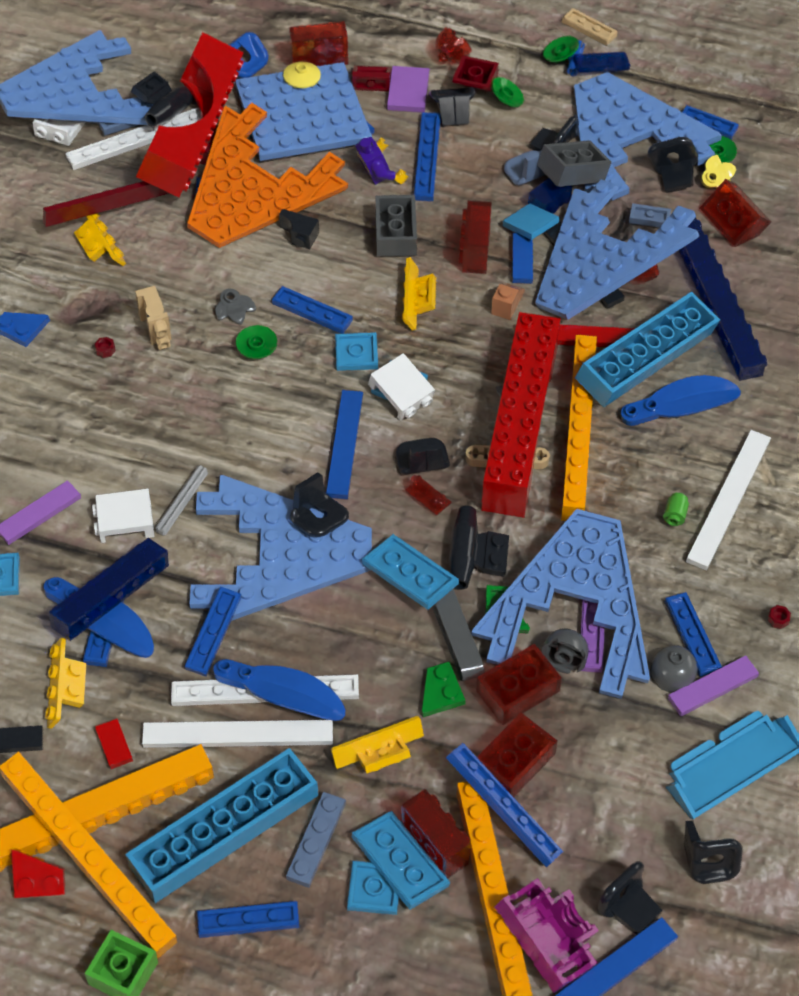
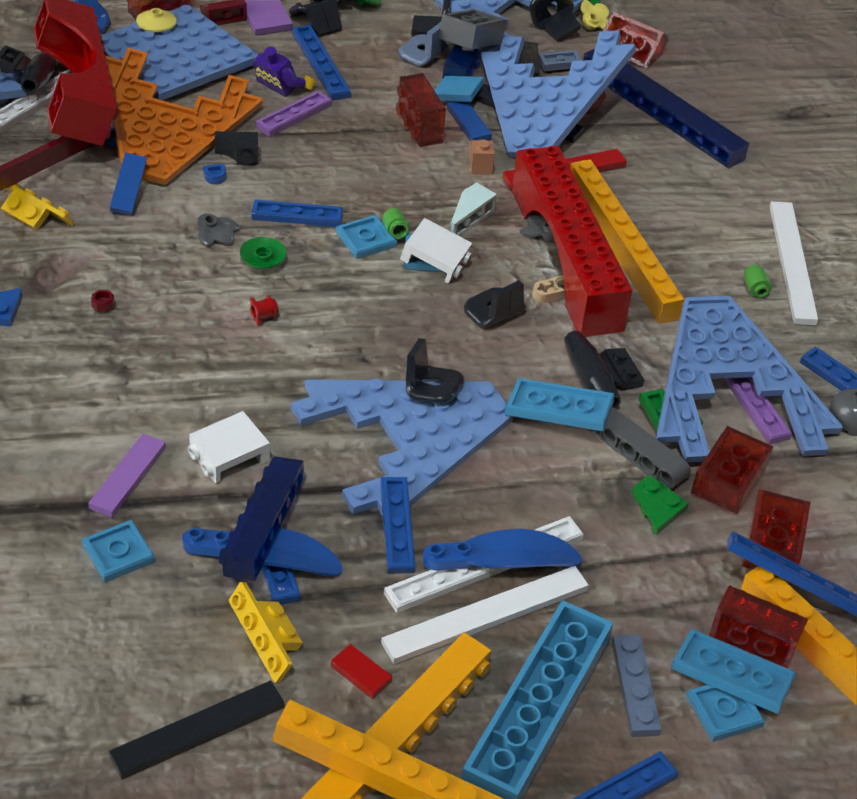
camera: 30 degrees left, 10 degrees down
tan hips [135,286,172,350] -> none
light grey axle [155,465,208,536] -> none
blue tile [326,390,363,499] -> none
yellow bracket [331,716,424,774] -> none
dark grey brick [375,195,417,256] -> none
yellow bracket [402,257,436,331] -> none
clear red hinge [405,475,452,516] -> none
dark grey cylinder [541,629,589,674] -> none
dark azure brick [575,292,720,408] -> none
blue plant [621,375,741,426] -> none
none -> blue tile [110,152,147,216]
none -> blue tile [203,164,226,184]
none -> red brick [249,295,279,326]
none -> medium lavender tile [256,90,332,137]
none -> bright green brick [382,208,409,239]
none -> light aqua slope [450,182,497,236]
none -> clear smoke tile [518,41,540,77]

